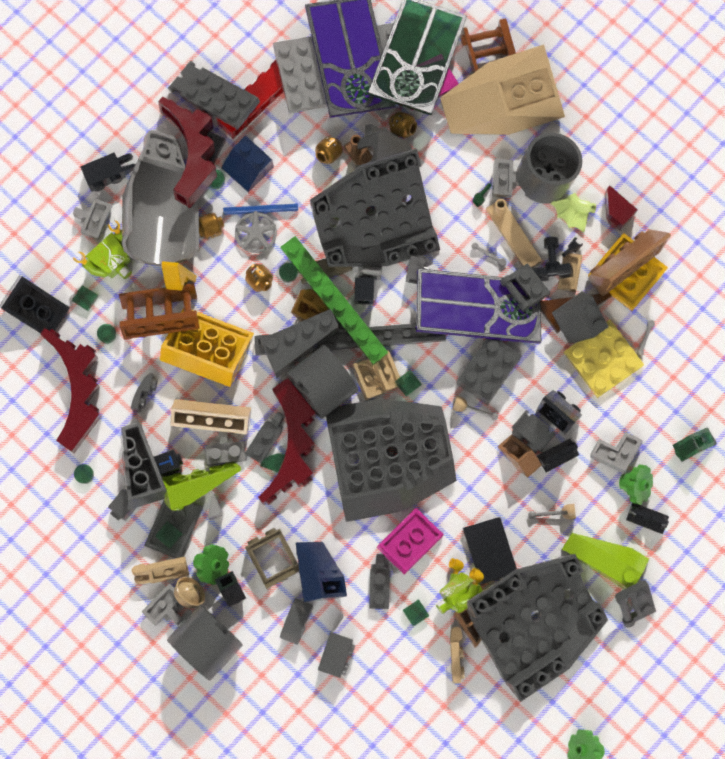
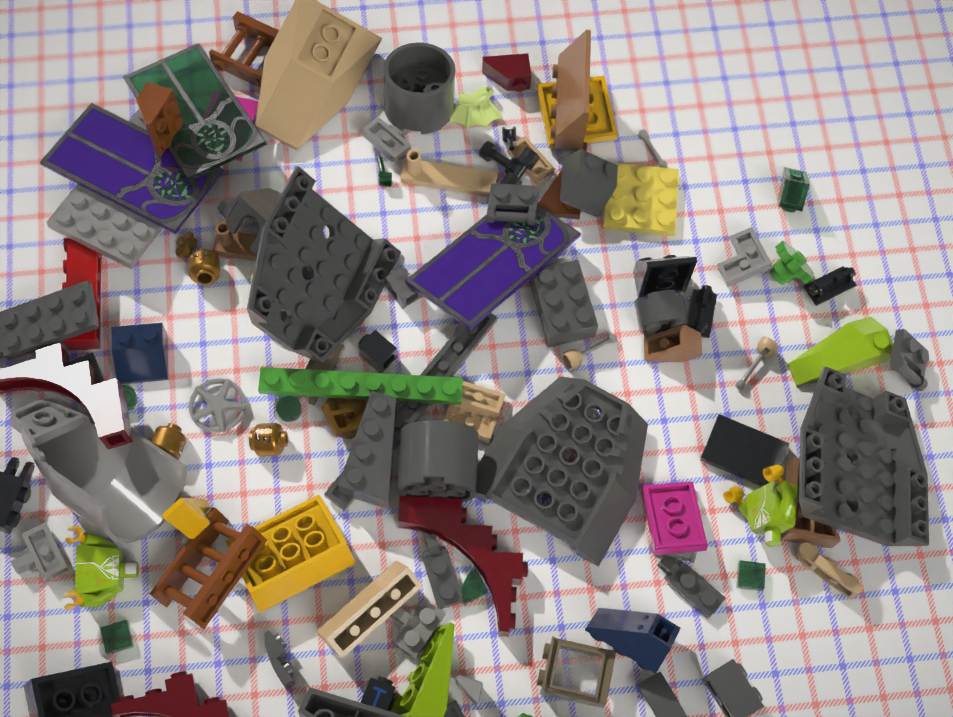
camera: 55 degrees left, 10 degrees down
clear green tile [97,324,117,344] -> none
blue bar [223,203,298,215] -> none
light grey slope [362,266,382,280] -> none
pearl gold head [389,111,417,138] -> none
clear green tile [395,370,422,397] -> none
light grey hinge [471,243,506,266] -> none
none -> dark orange slope [136,82,183,157]
none -> pearl gold plant [175,231,198,258]

